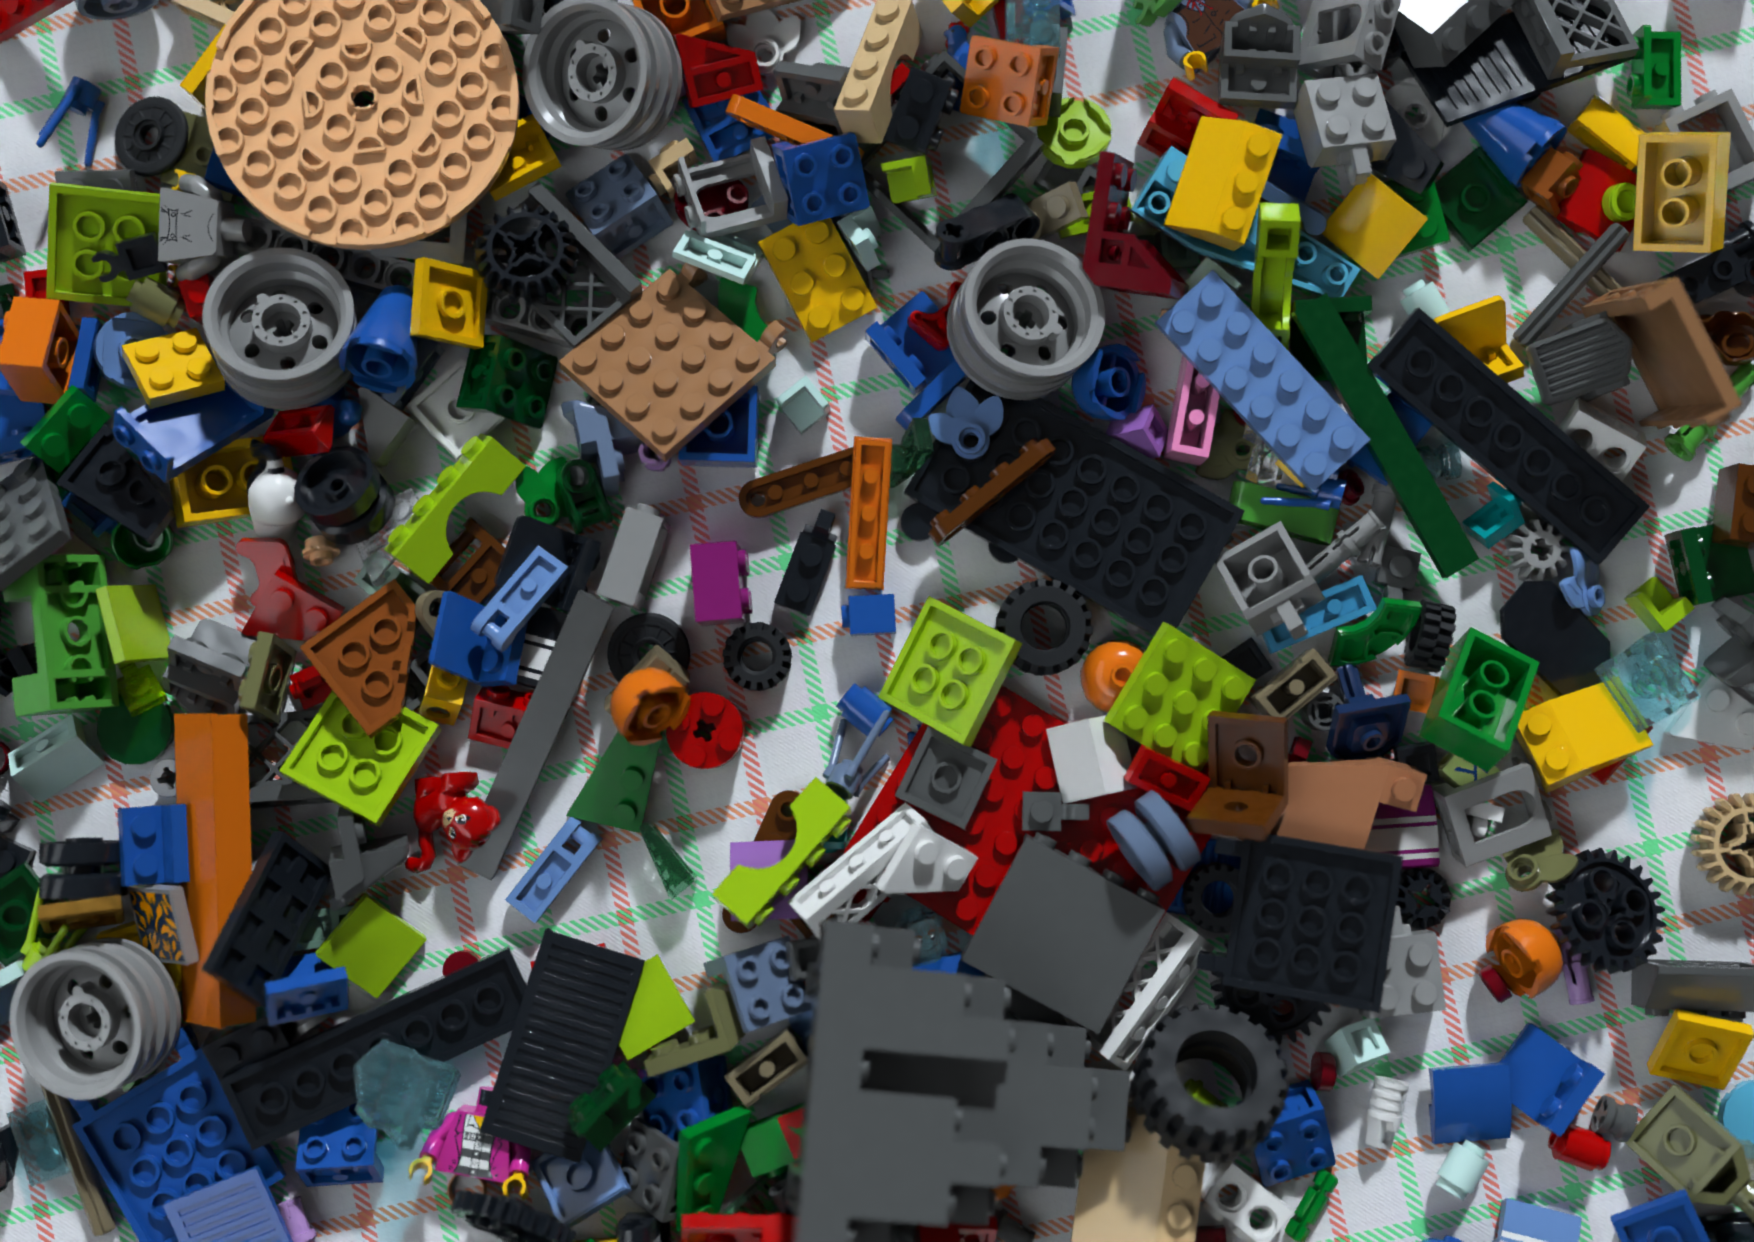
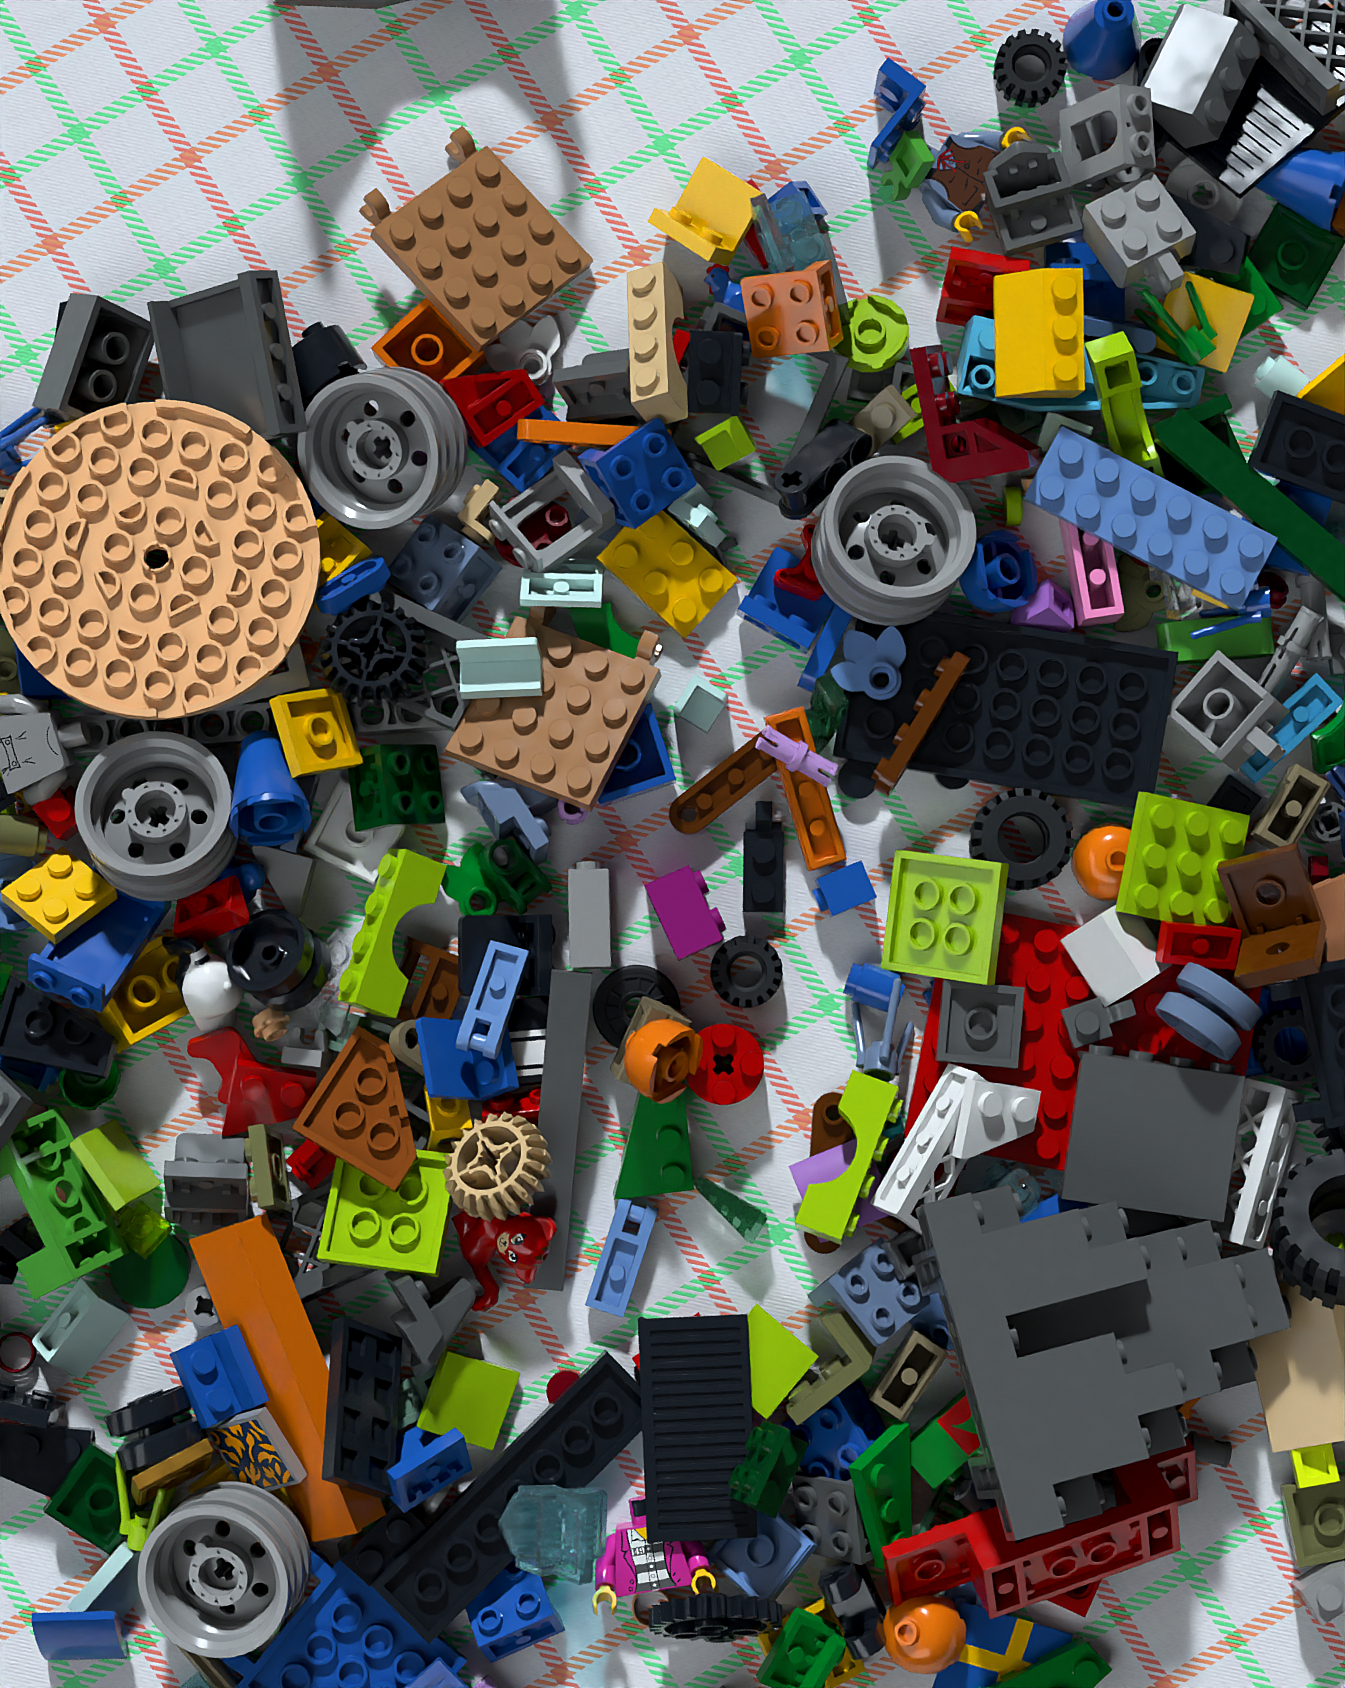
camera: 20 degrees left, 0 degrees up
none -> light grey tile [281,1027,332,1067]
none -> blue plate [315,556,391,616]
none -> tan gear [442,1111,552,1222]
none -> light aqua panel [456,637,543,699]
none -> lavender pin [755,725,838,787]
none -> lime tile [1002,486,1023,526]
none -> green plant [1134,281,1217,367]

